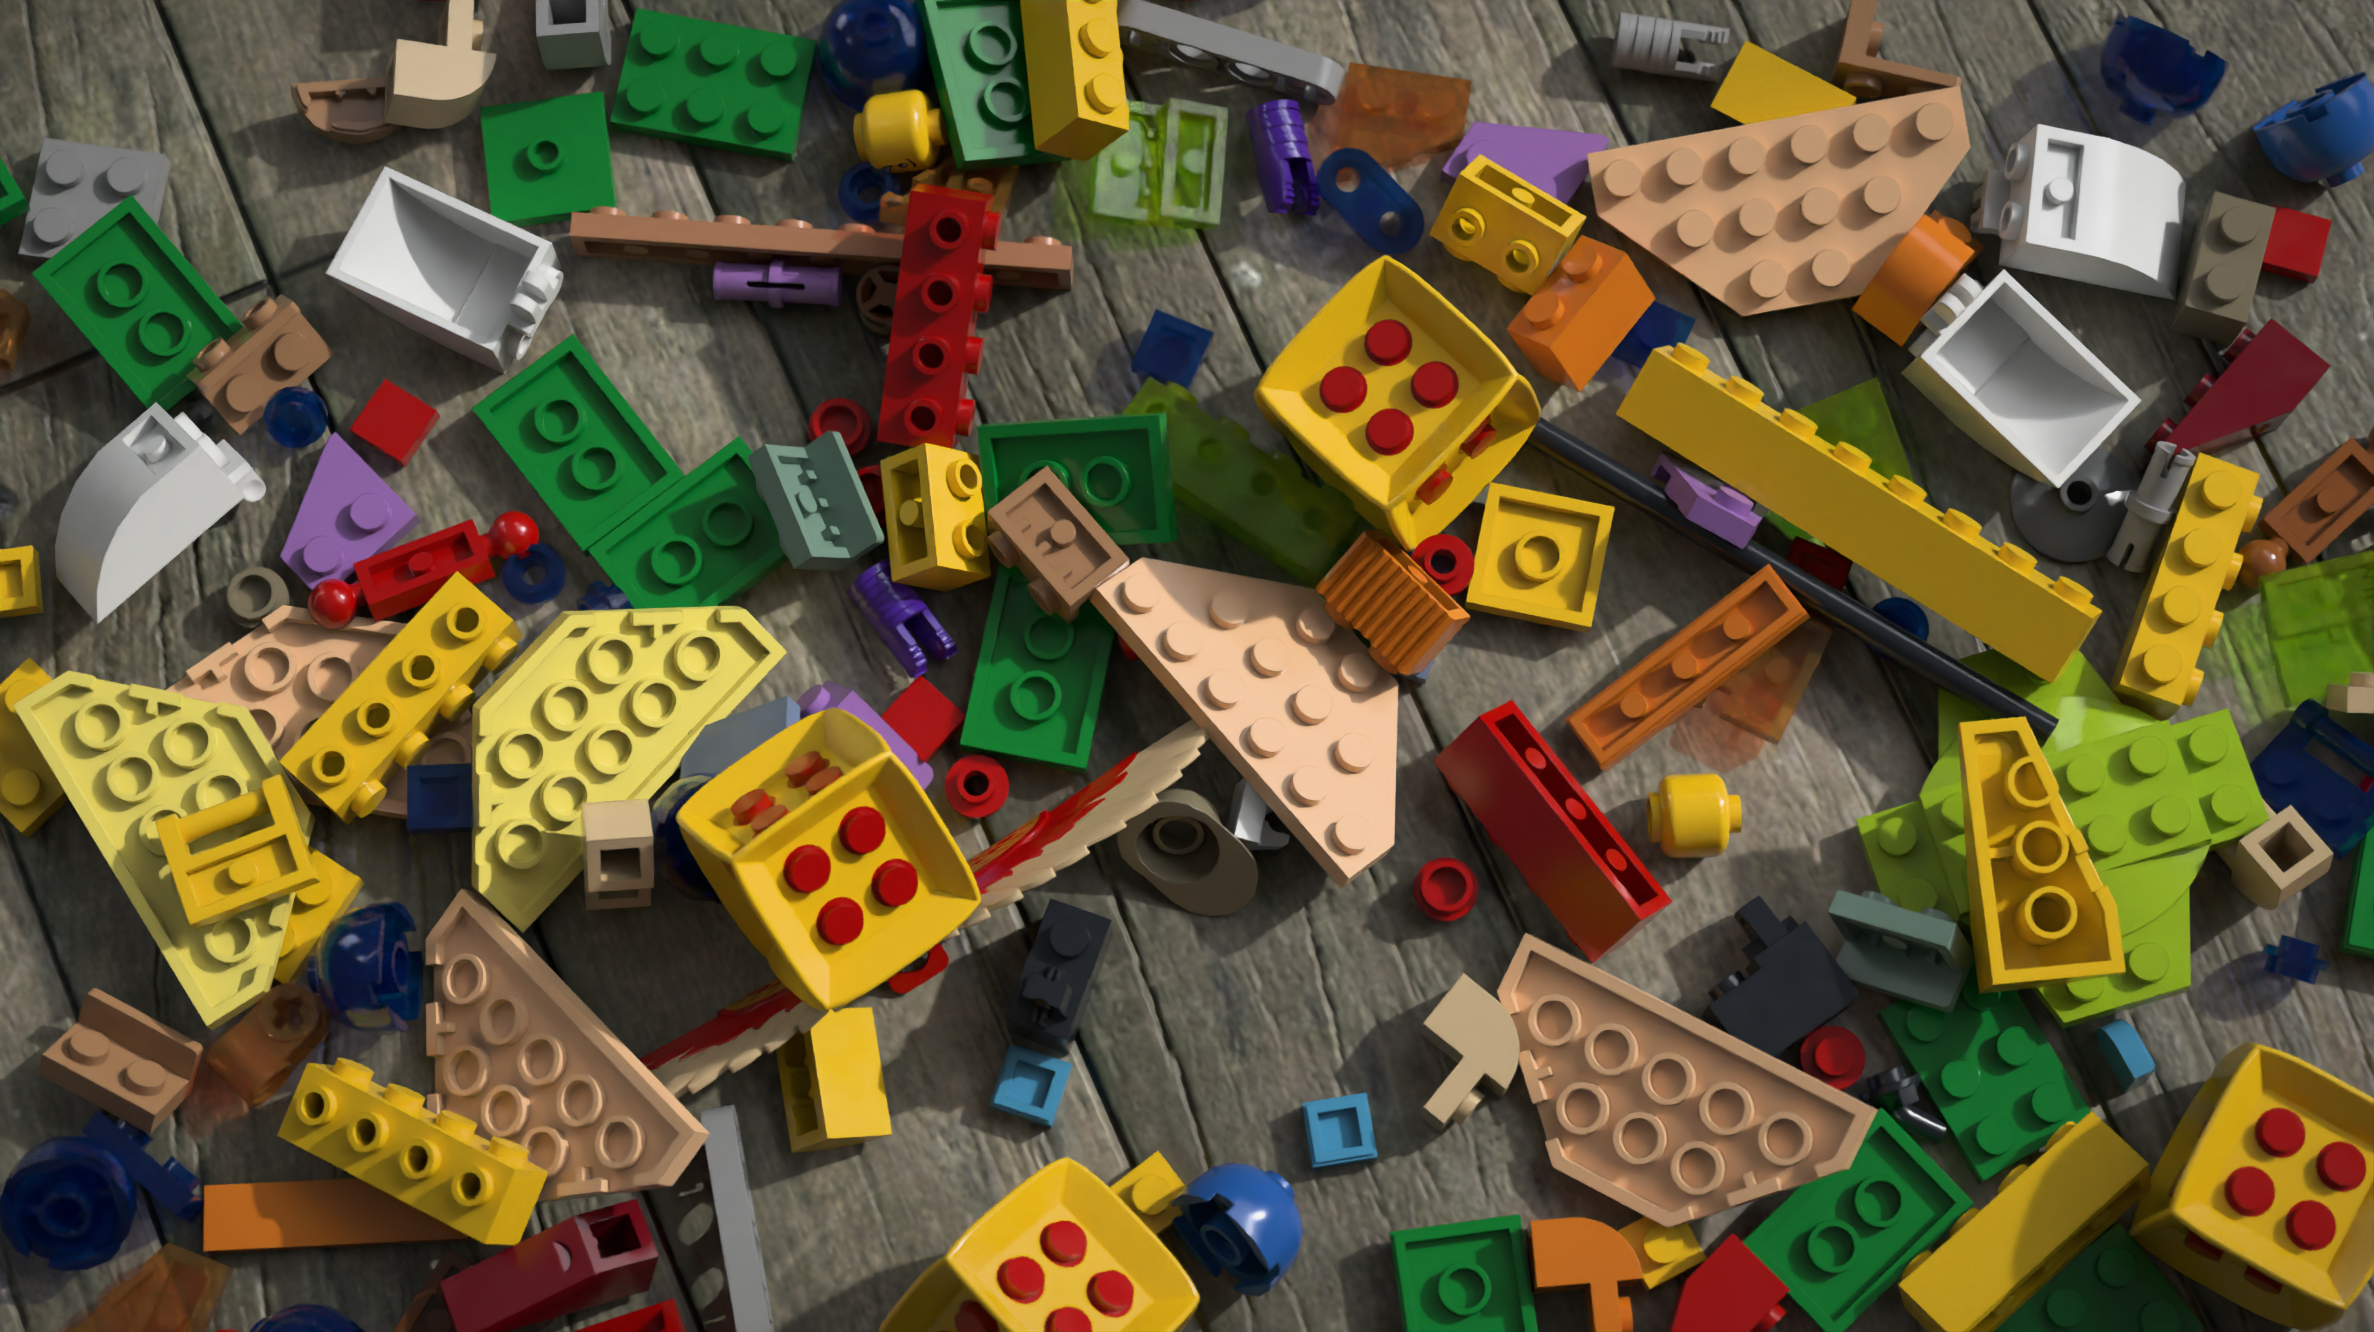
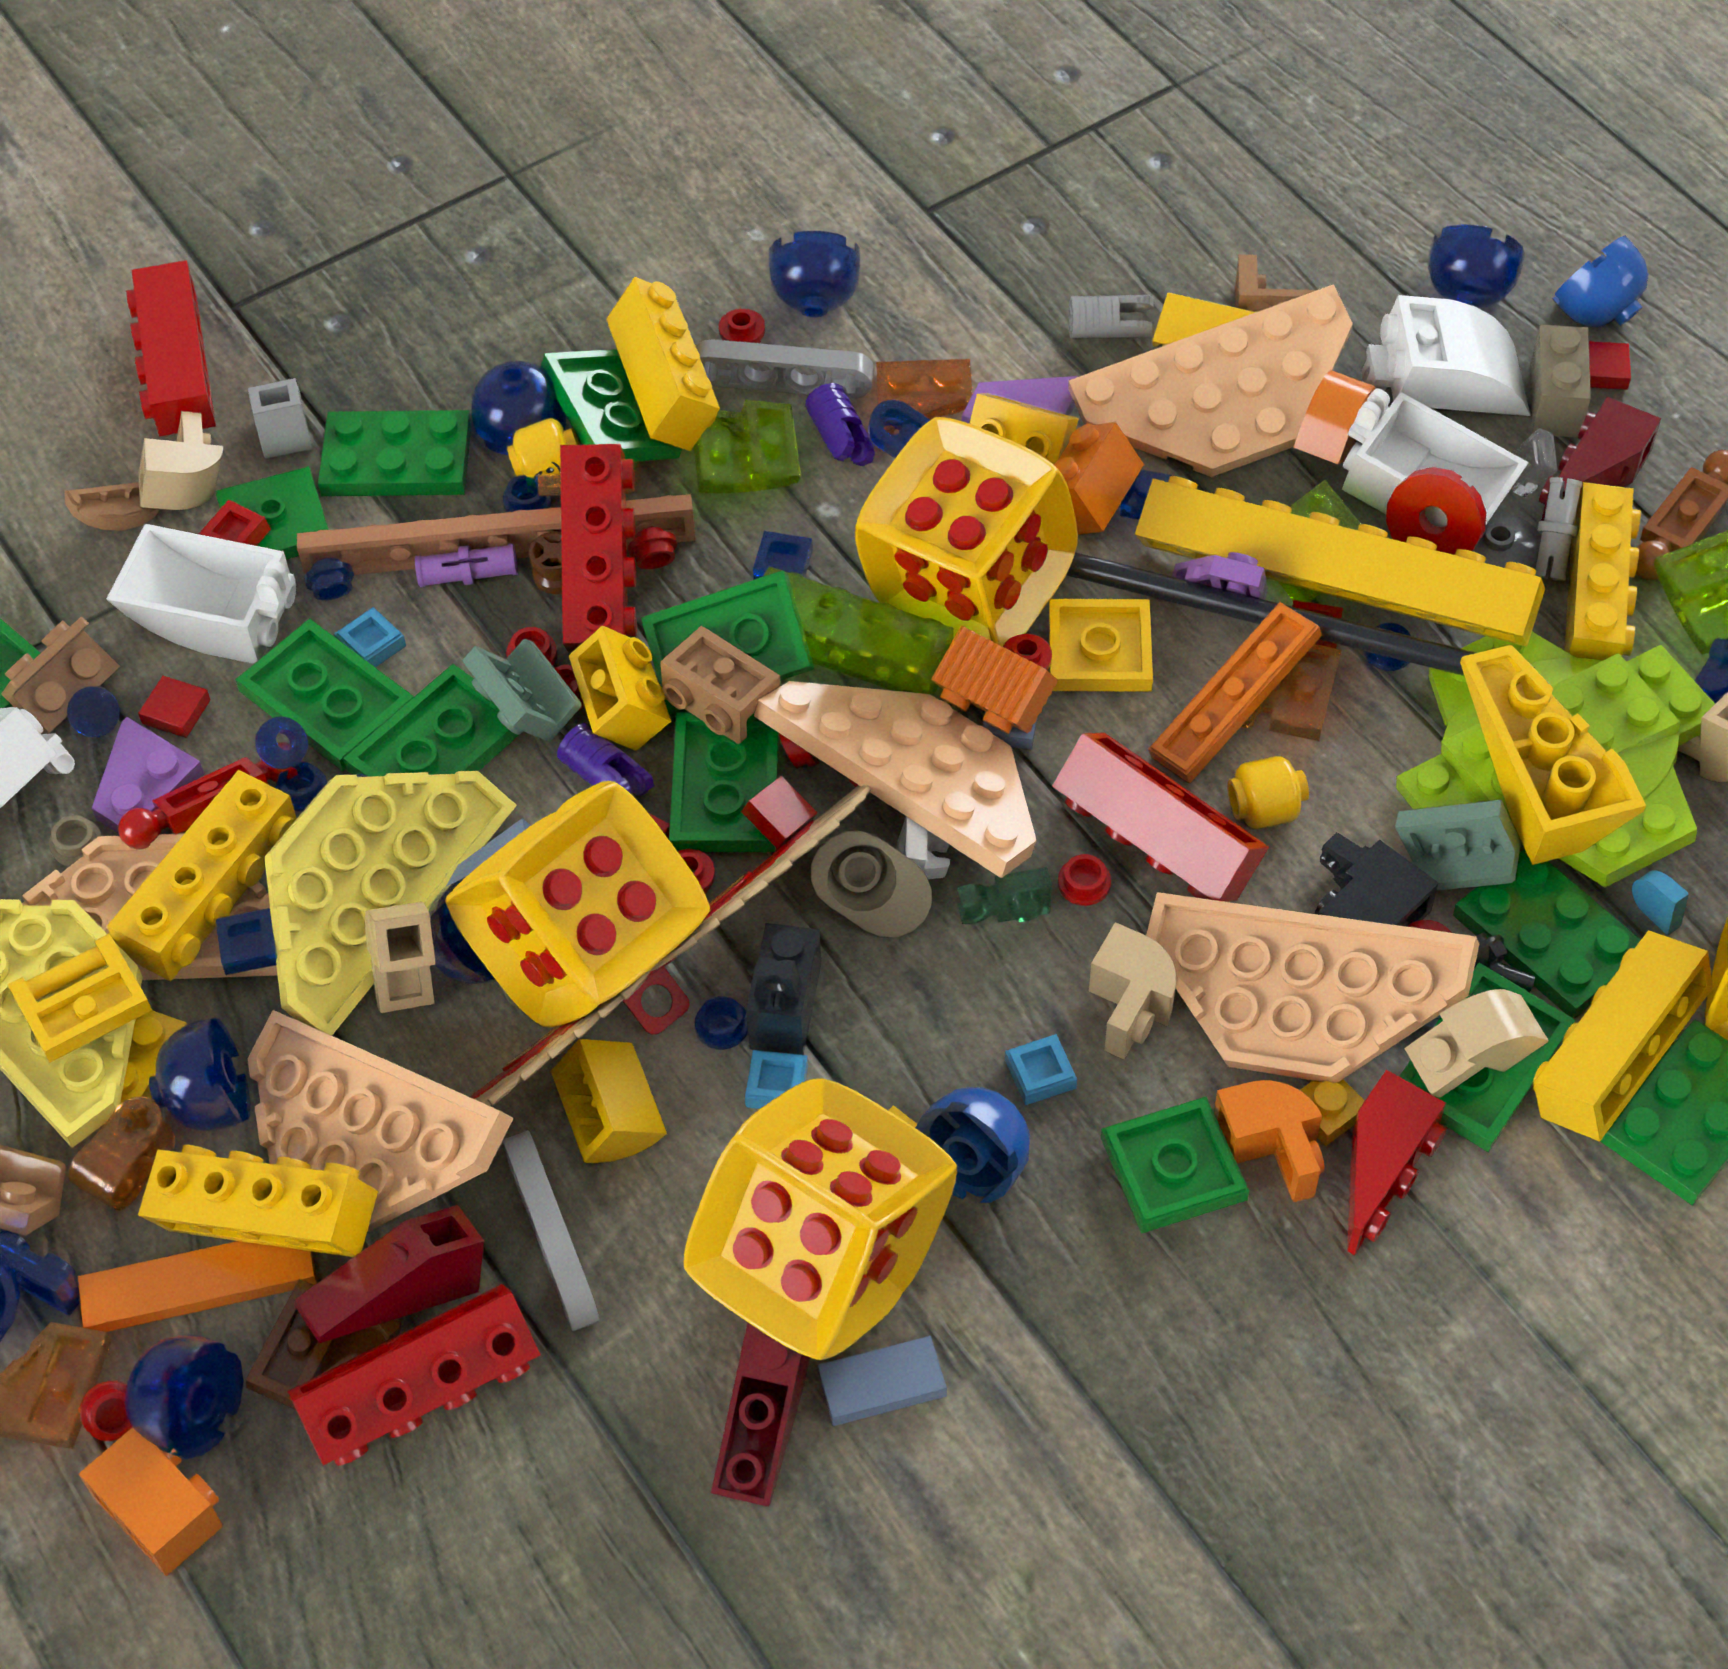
camera: 10 degrees left, 20 degrees down
none -> red tile [198,500,271,546]
none -> clear blue plate [255,717,308,769]
none -> clear blue plate [304,558,354,601]
none -> dark azure tile [334,607,406,667]
none -> red plate [628,527,677,569]
none -> clear blue plate [694,996,748,1050]
none -> tile [741,776,818,849]
none -> clear green plate [957,867,1052,925]
none -> red tile [1386,467,1487,555]
none -> tan brick [1404,989,1549,1098]
none -> clear tile [1511,428,1558,498]

